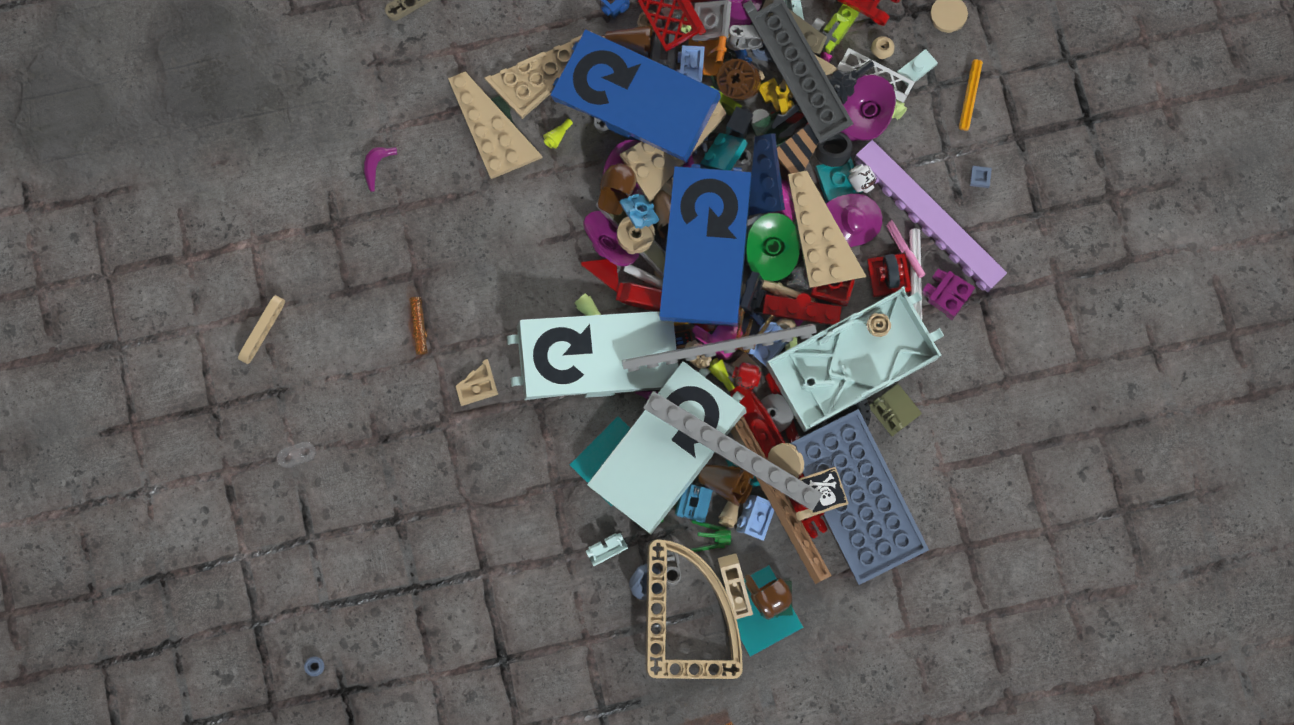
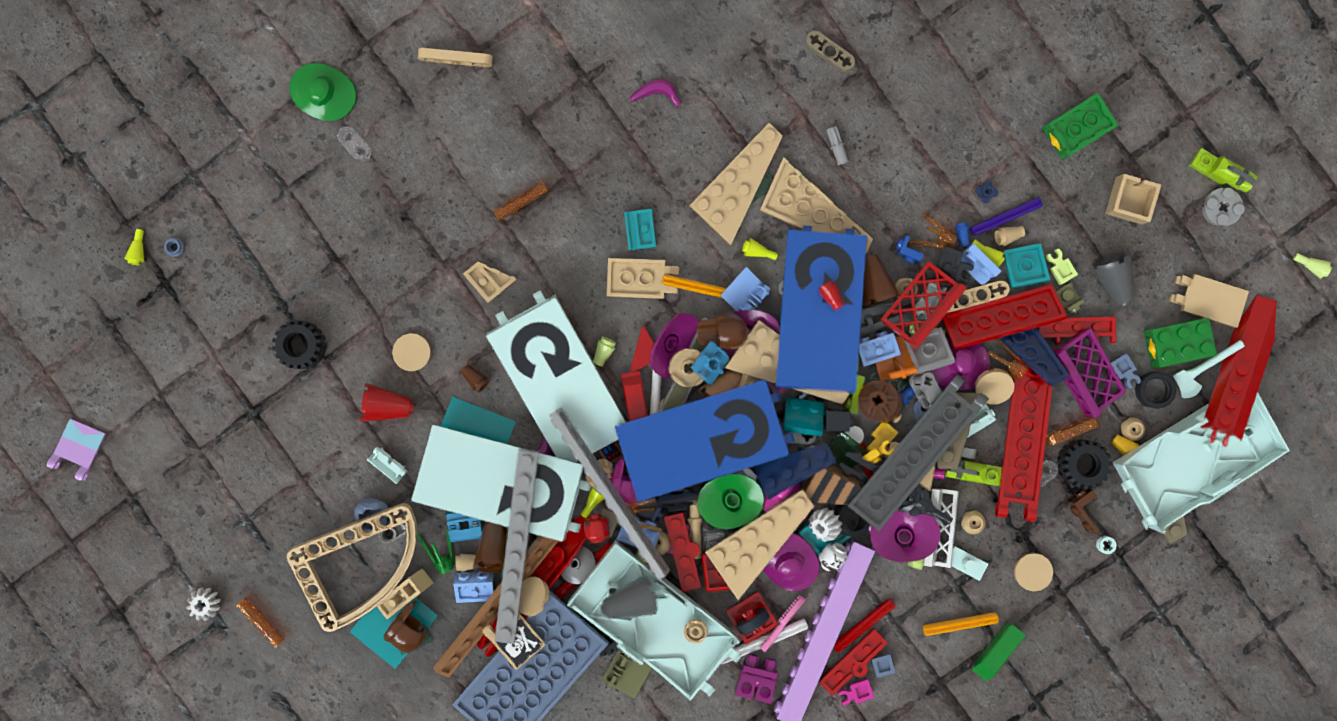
camera: 60 degrees right, 10 degrees up
none -> neon yellow cone [124,229,144,265]
none -> black tyre [272,321,327,369]
none -> green hat [289,63,357,121]
none -> red cone [360,383,414,422]
none -> tan tile [392,333,431,371]
none -> reddish brown cone [461,365,489,393]
none -> dark grey cone [600,576,658,619]
none -> tan tile [607,258,679,299]
none -> teal plate [624,209,656,251]
none -> light orange axle [662,274,727,298]
none -> light blue hinge [720,267,771,311]
none -> white gear [808,507,842,542]
none -> red cone [818,280,845,311]
none -> red hinge [819,628,888,696]
none -> light grey axle [827,126,849,165]
none -> red axle [833,598,896,653]
none -> dark pink plate [837,678,874,705]
none -> green piece [971,621,1026,682]

